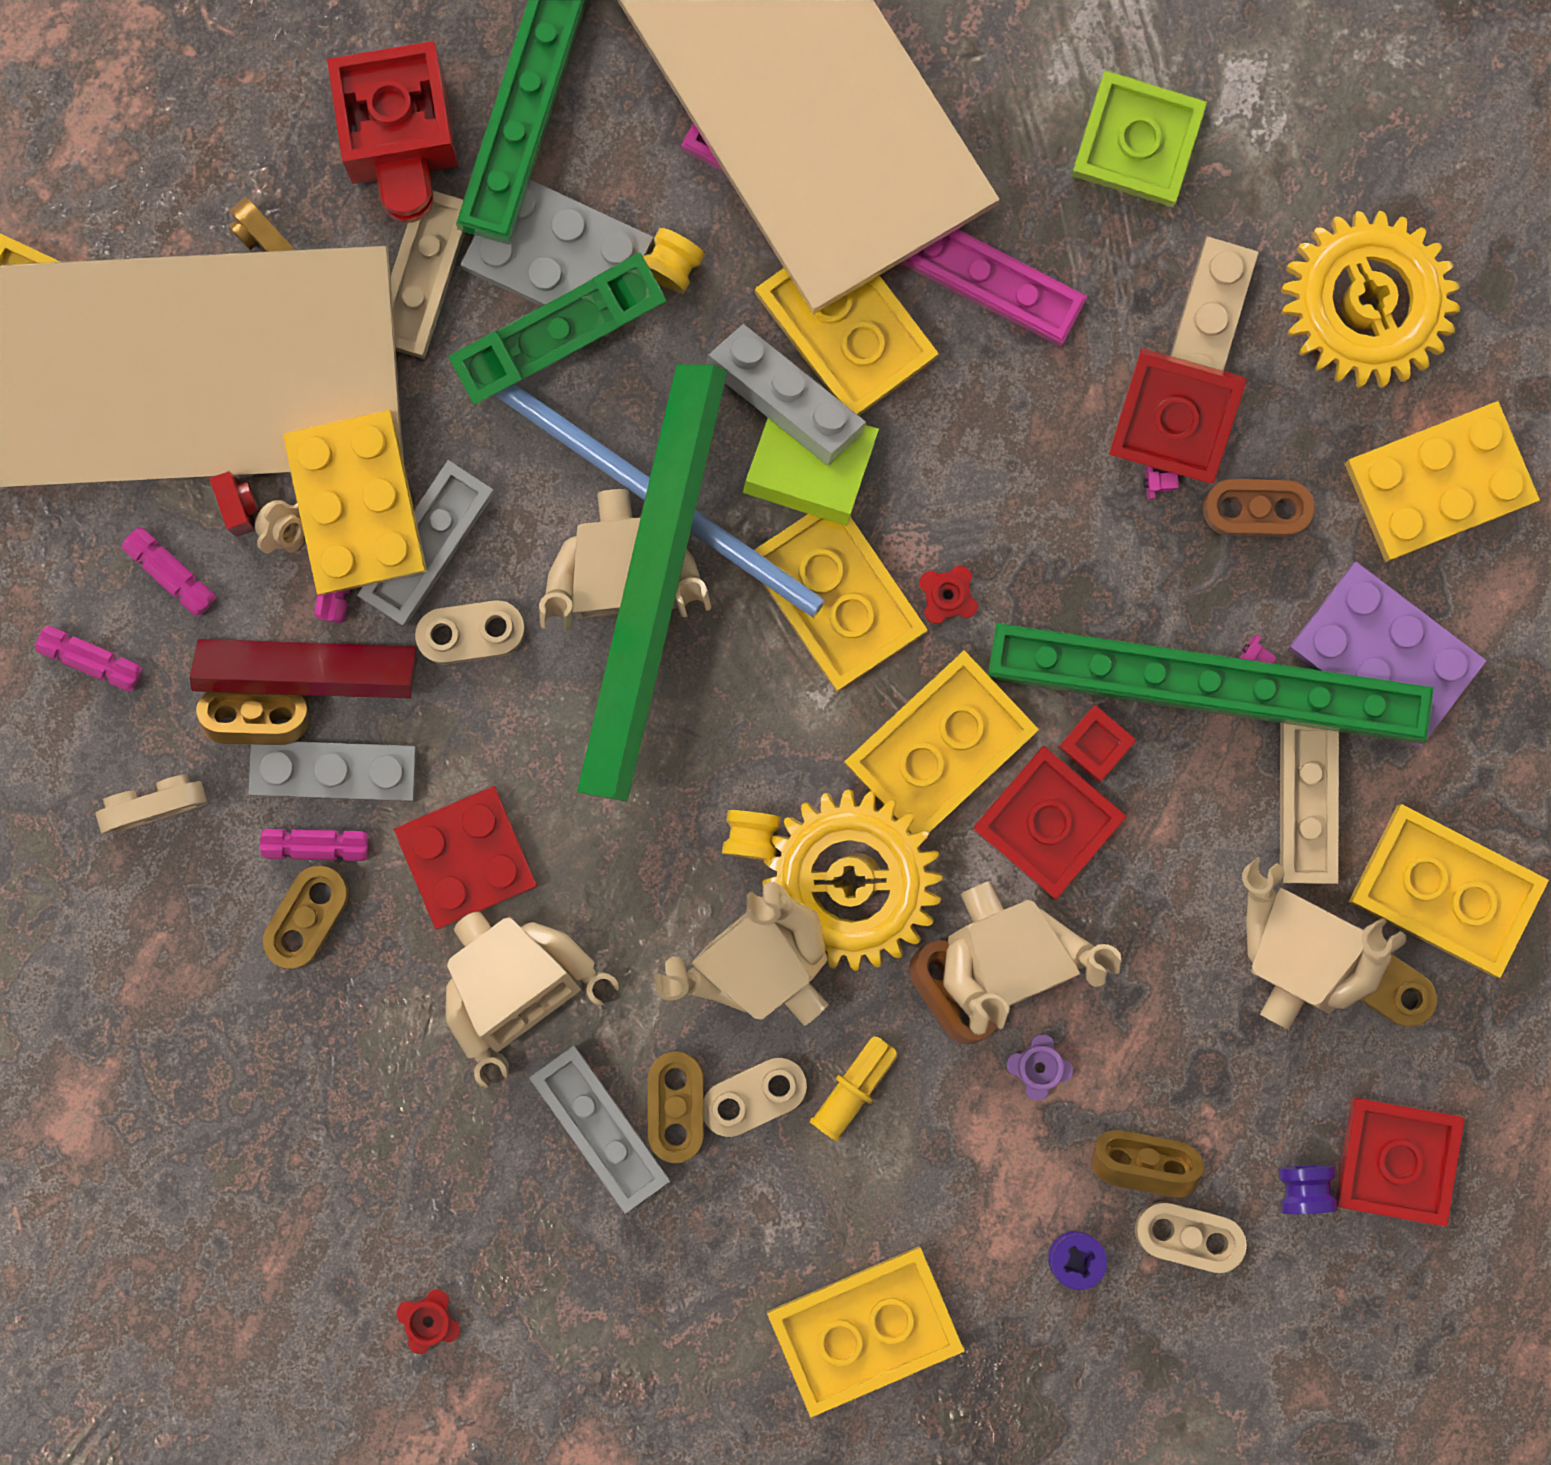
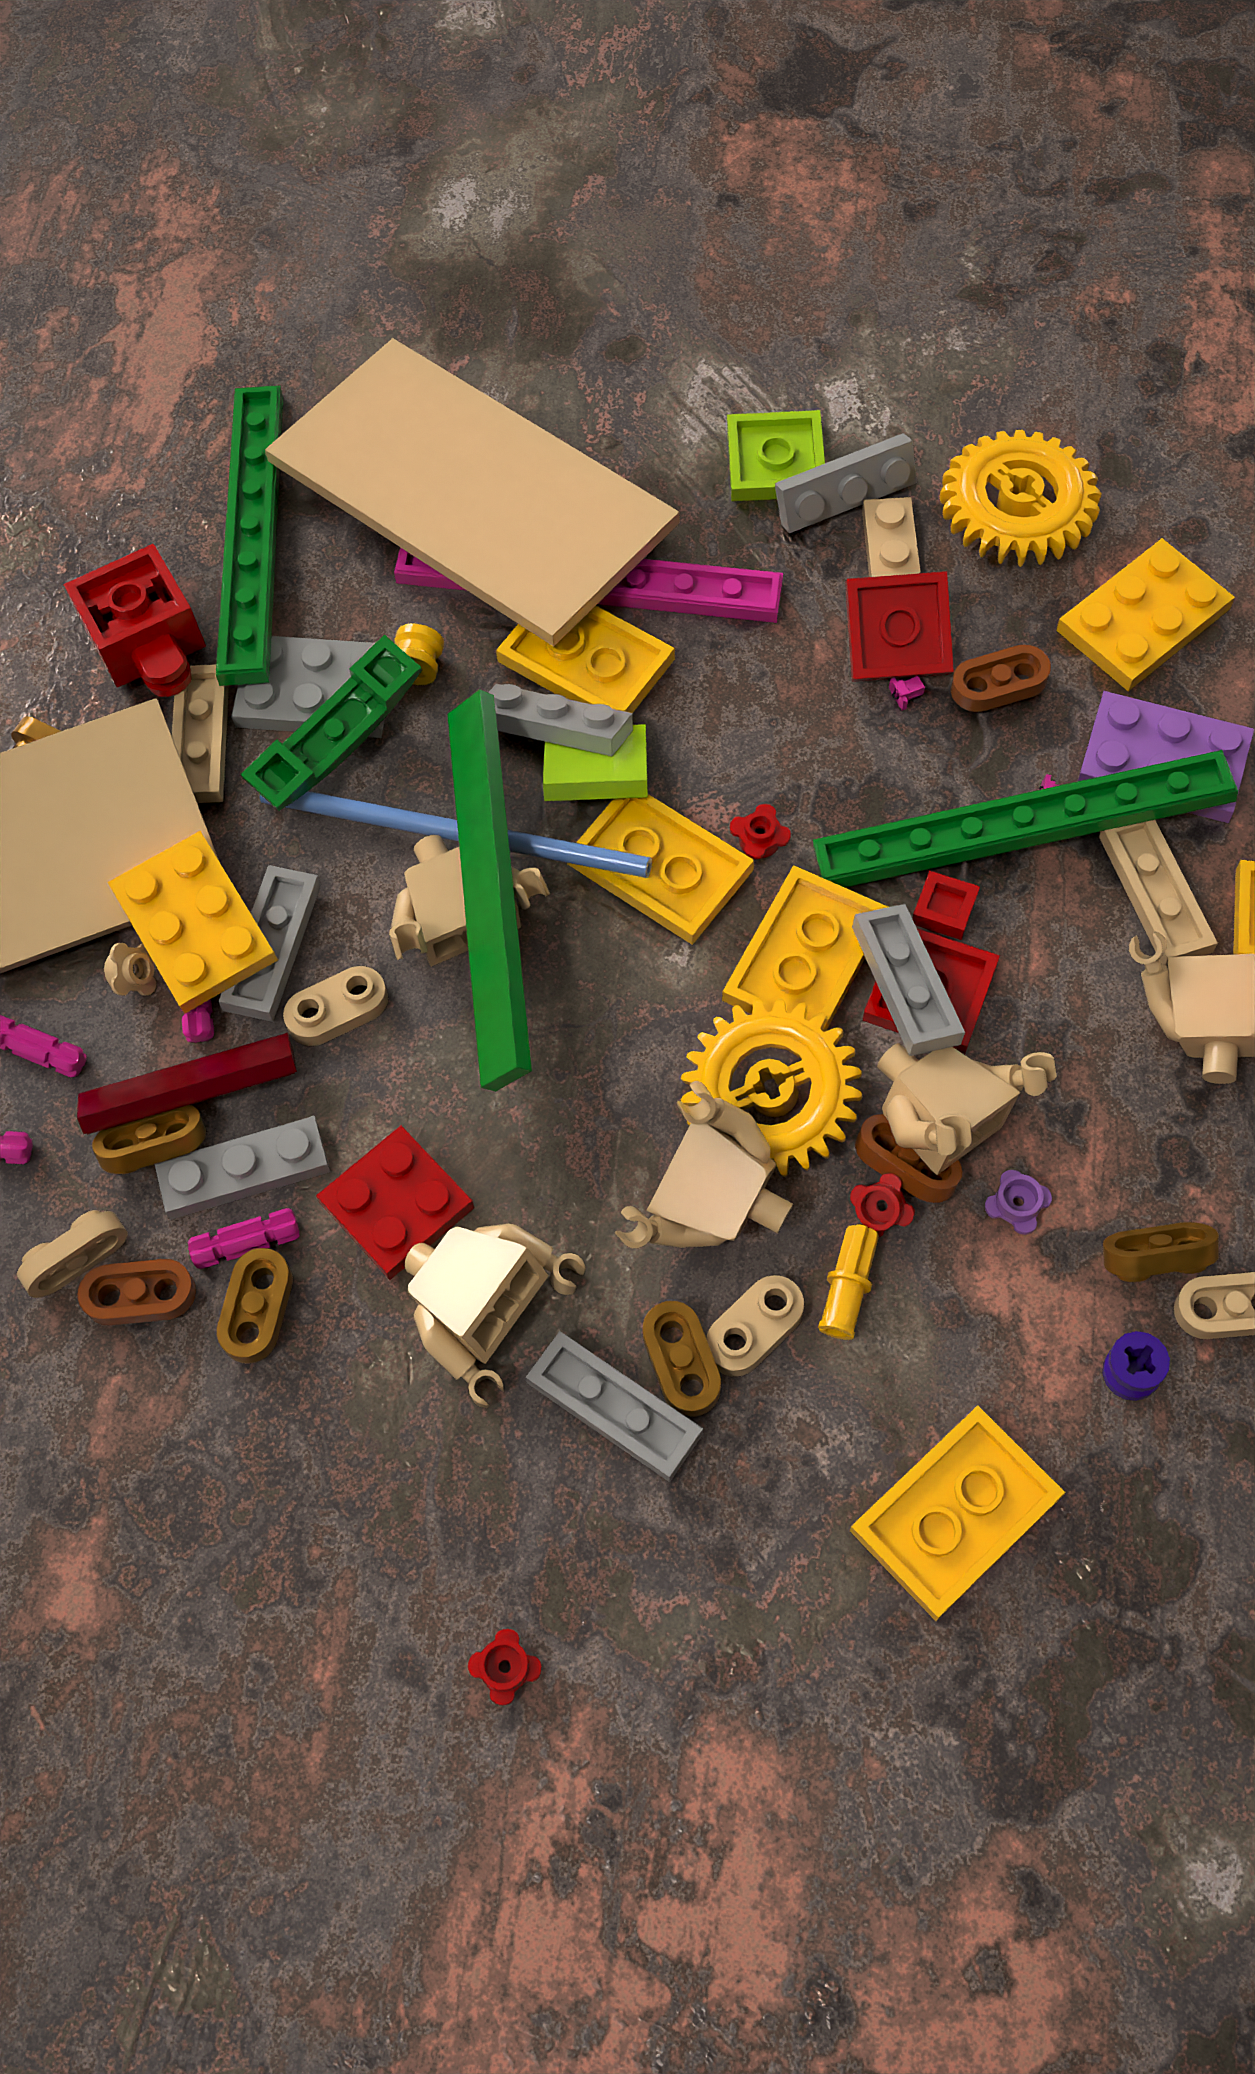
camera: 10 degrees left, 20 degrees down
red plate [209,471,260,537] -> none
yellow wheel [722,810,781,860] -> none
none -> dark orange plate [77,1259,196,1326]
none -> light grey plate [775,433,917,533]
none -> red plate [850,1173,915,1237]
none -> light grey plate [852,904,965,1056]

